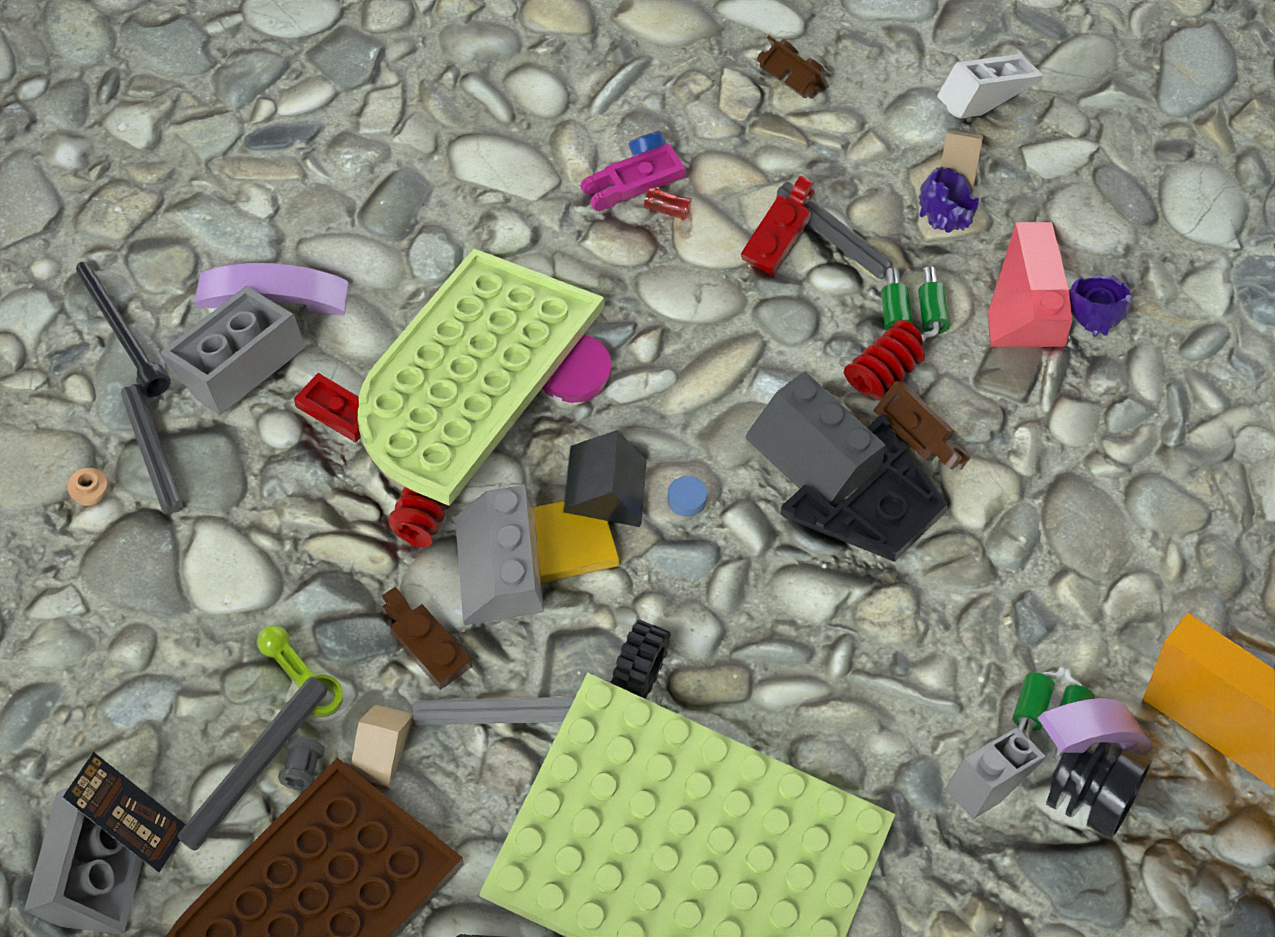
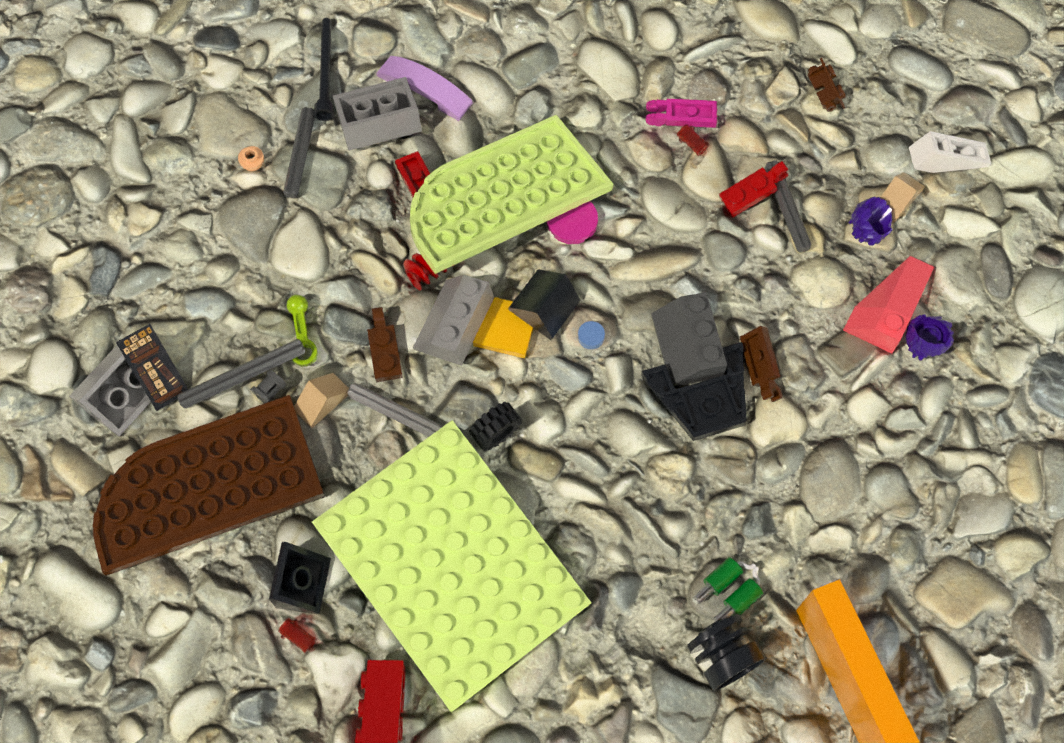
camera: 30 degrees right, 10 degrees up
blue tile [628,130,666,156] -> none
red piece [843,320,926,400] -> none
green piece [881,266,951,344] -> none
light grey slope [945,727,1046,819] -> none
lavender slope [1038,698,1153,754] -> none

